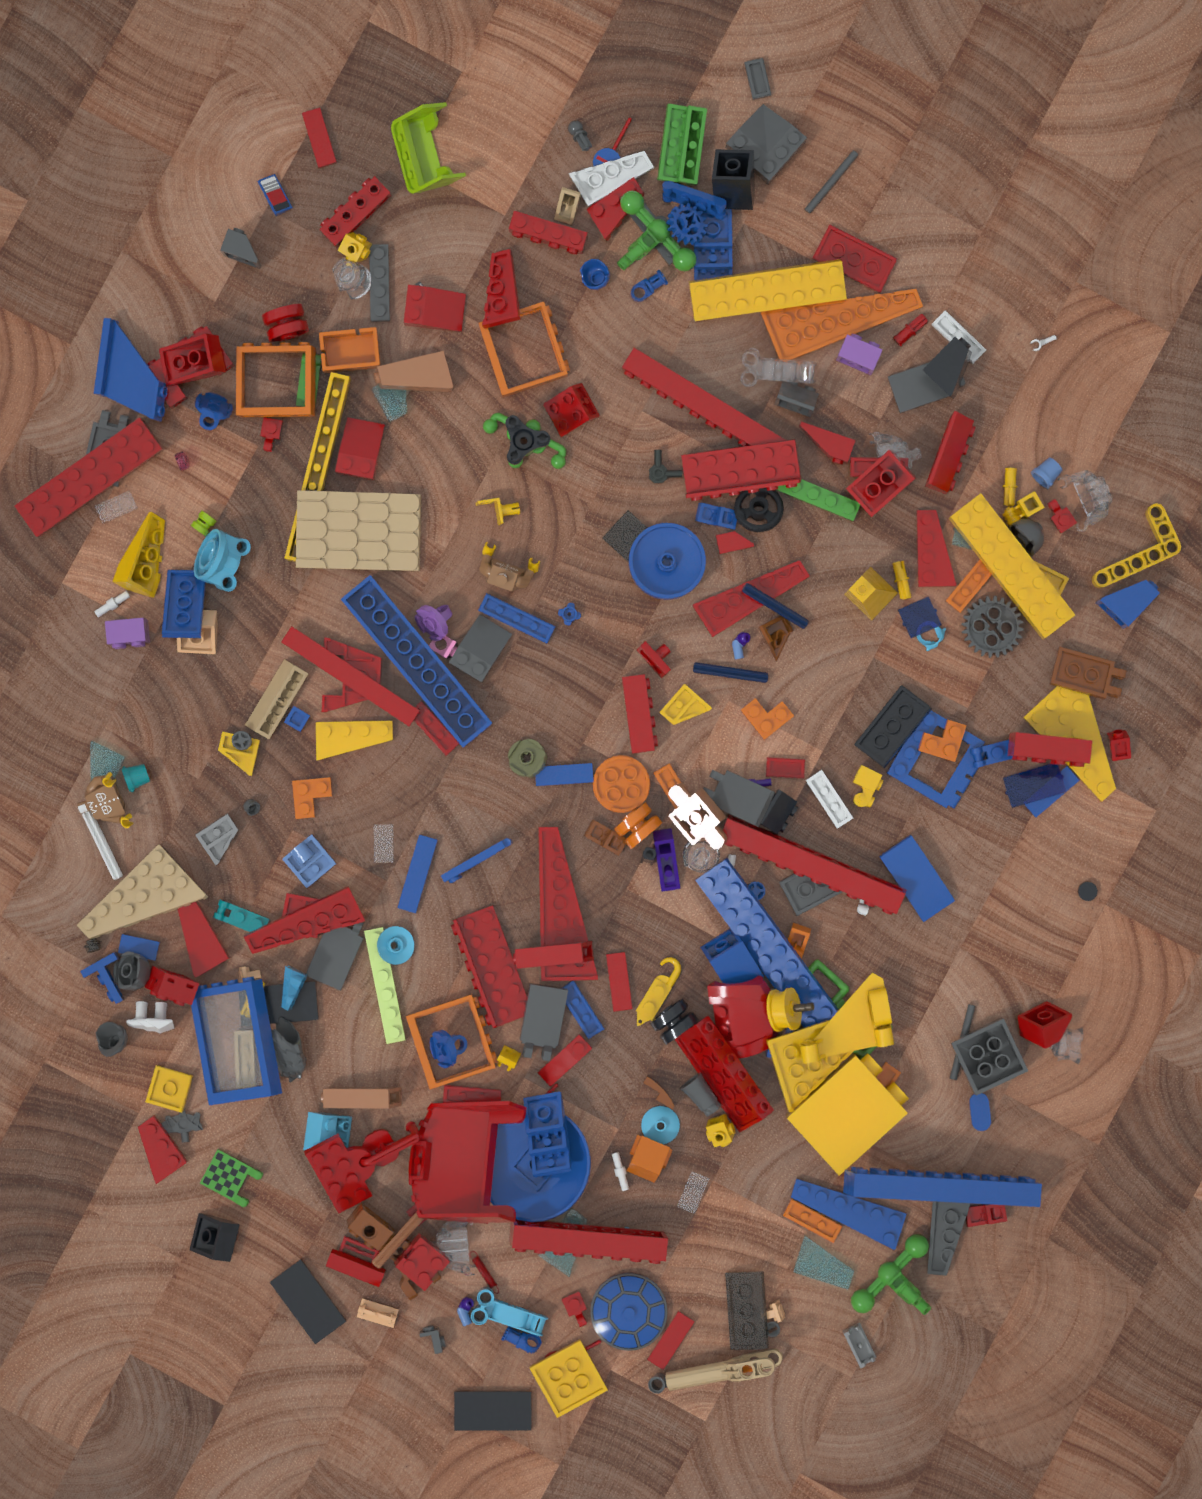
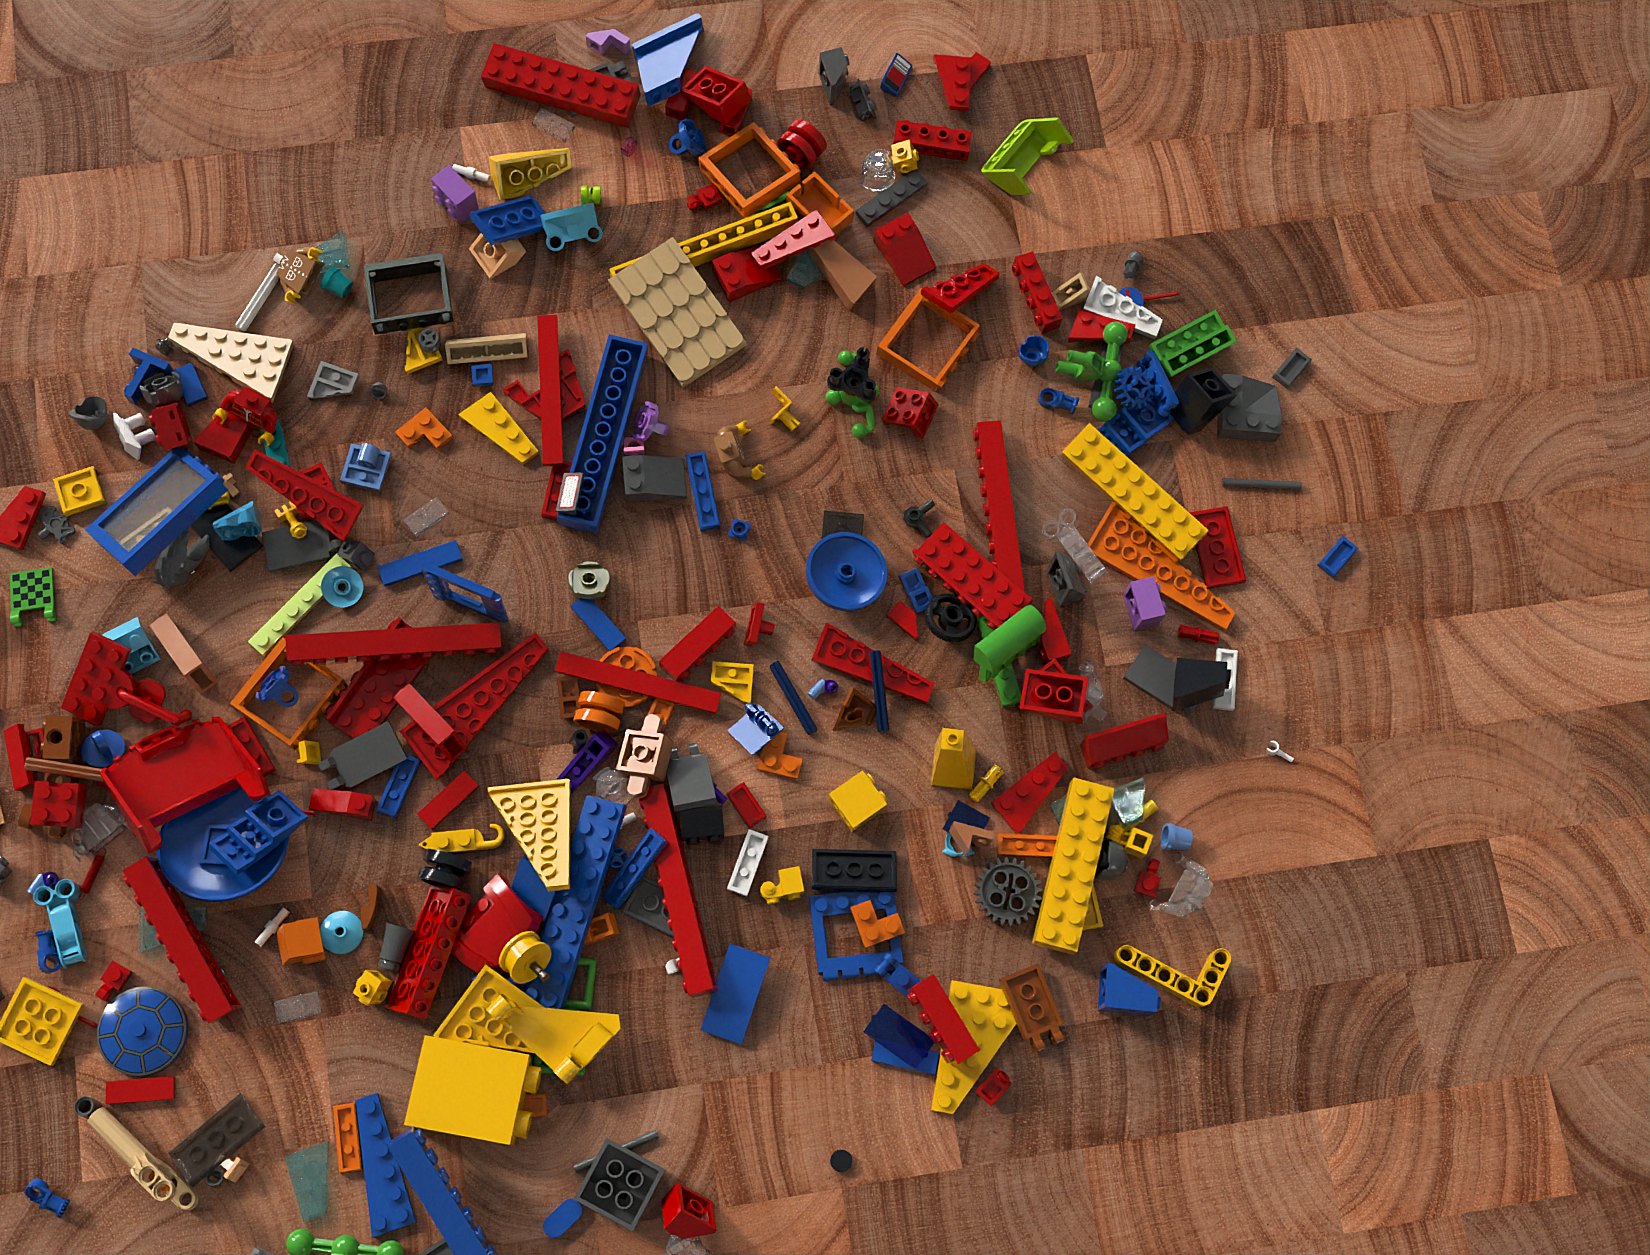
camera: 40 degrees right, 15 degrees down
none -> blue connector [24,1179,70,1218]
none -> blue tile [81,730,126,769]
none -> red torso [212,387,278,447]
none -> yellow hinge [274,501,307,539]
none -> red brick [285,622,501,667]
none -> dark grey bracket [337,538,375,571]
none -> pearl dark grey window [364,253,454,335]
none -> yellow wing [488,779,571,891]
none -> red tile [555,651,721,714]
none -> slope [556,472,584,515]
none -> lavender slope [586,29,631,55]
none -> blue tile [601,828,669,910]
none -> hinge [727,703,784,755]
none -> wing [751,210,837,270]
none -> yellow piece [828,771,888,832]
none -> dark grey hinge [849,79,877,121]
none -> red wing [933,54,971,111]
none -> nougat slope [949,821,995,856]
none -> bright green brick [974,604,1046,683]
none -> clear light blue wing [1111,778,1145,827]
none -> blue tile [1317,536,1358,578]

